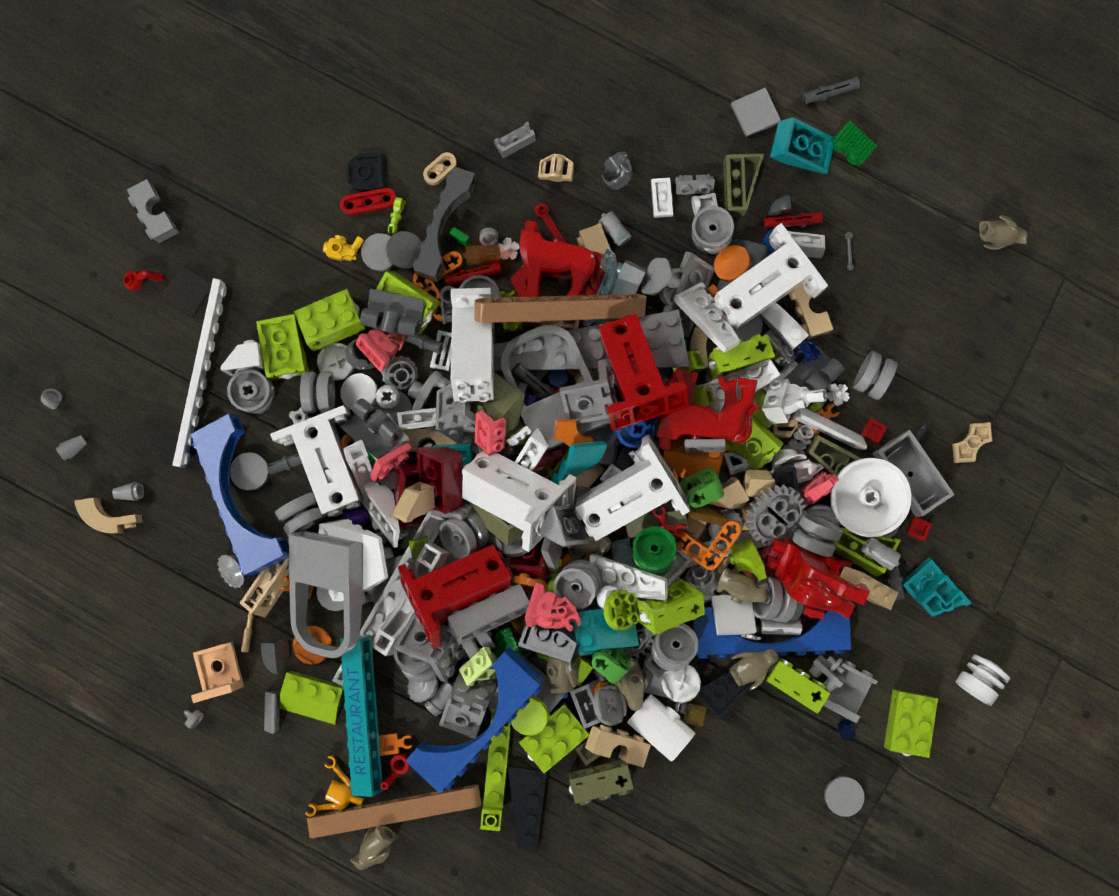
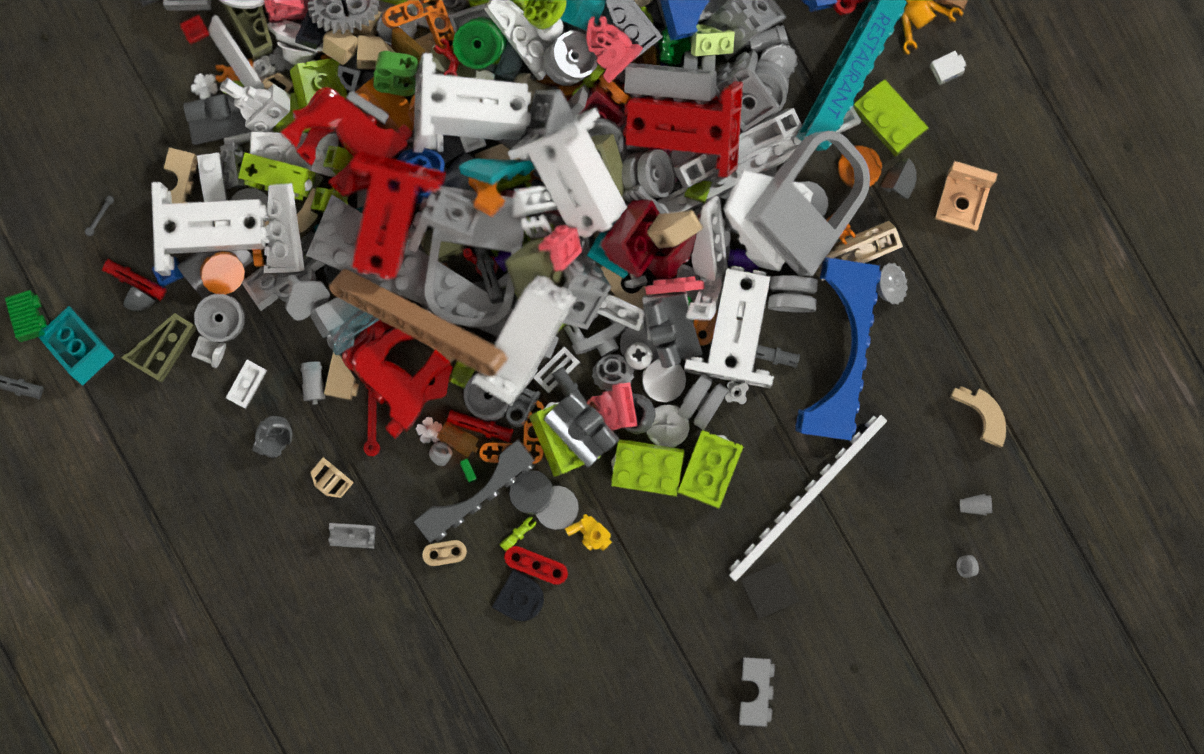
camera: 140 degrees left, 0 degrees up
light grey cone [112,482,144,501] -> none
red plate [123,270,164,291] -> none
light grey tile [184,710,204,729] -> none
white slope [221,340,265,376] -> none
light grey wheel [227,369,276,414] -> none
light grey tile [230,452,269,491] -> none
tan piece [241,612,254,652] -> none
light grey slope [264,691,280,734] -> none
orange plate [379,733,413,756] -> none
blue tile [549,370,568,388] -> none
light grey hinge [675,174,715,195] -> none
light grey tile [731,87,781,138] -> none
white slope [788,231,825,258] -> none
clear blue tile [795,340,822,364] -> none
light grey wheel [853,351,898,400] -> none
none -> white brick [930,51,966,85]

